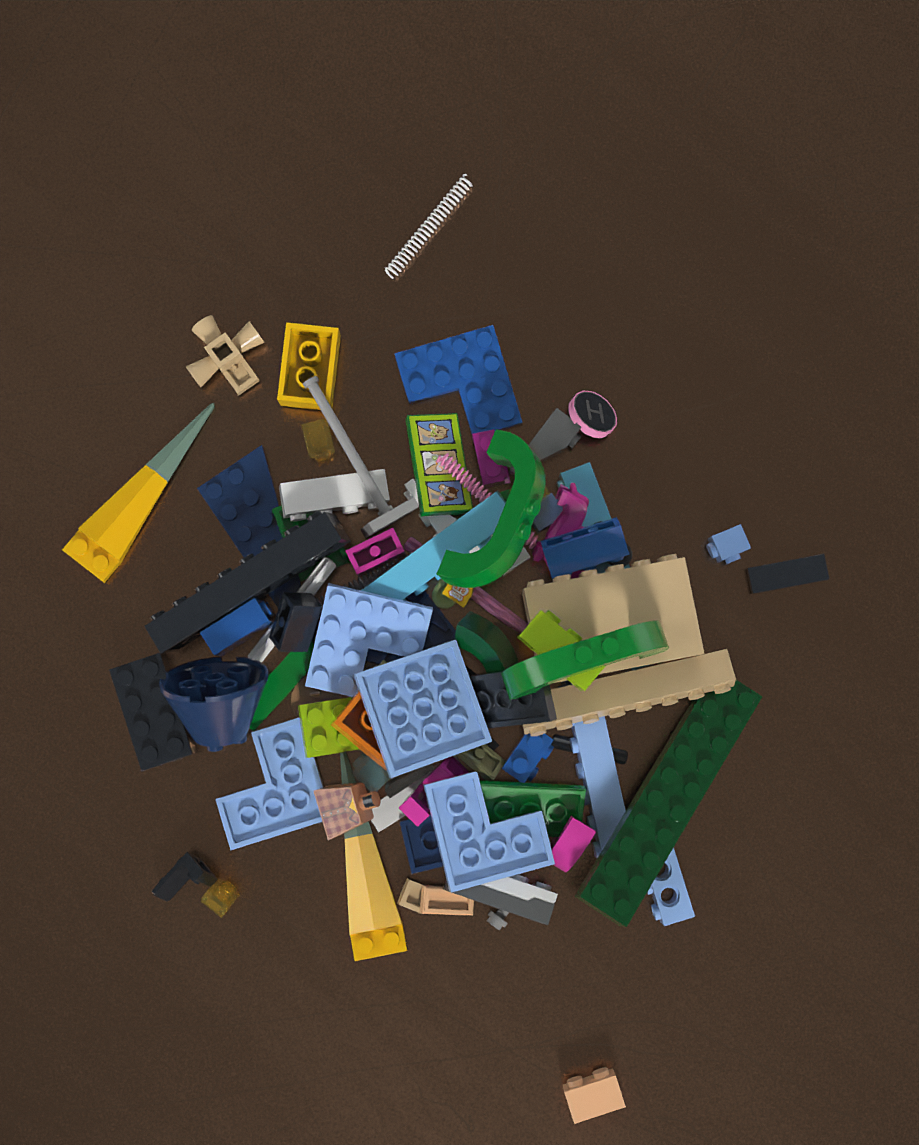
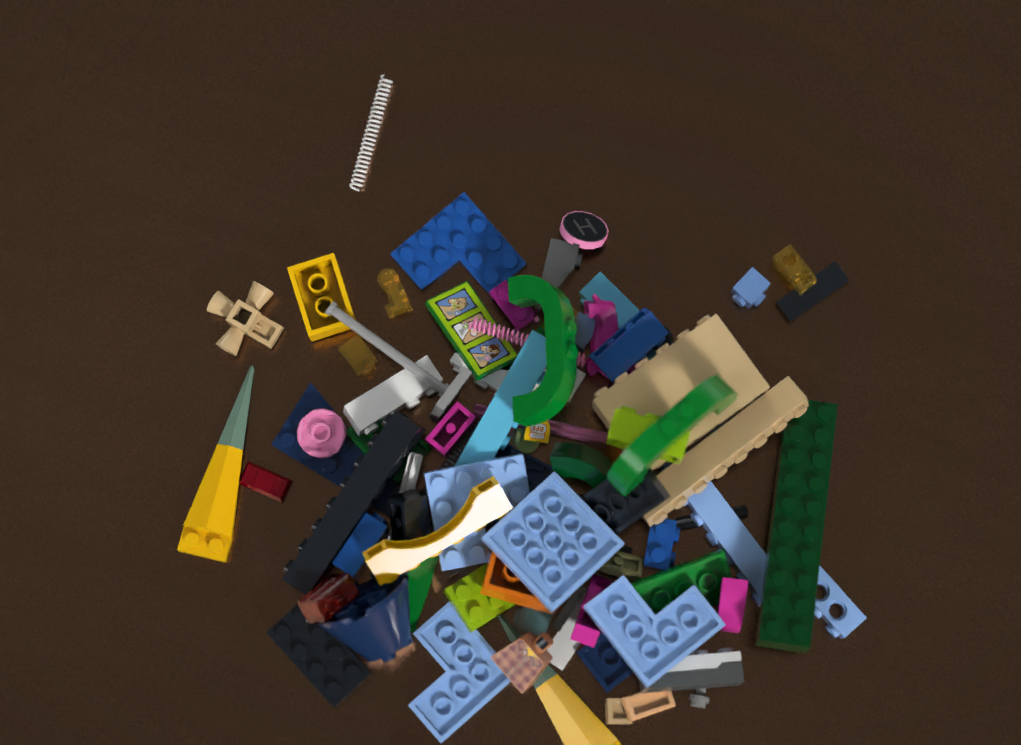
camera: 15 degrees left, 5 degrees down
none -> dark red tile [239,461,293,503]
none -> bright pink tile [297,408,347,458]
none -> clear red brick [298,573,359,623]
none -> arch [362,476,513,586]
none -> clear yellow leg [377,268,412,319]
none -> clear yellow leg [773,244,817,294]

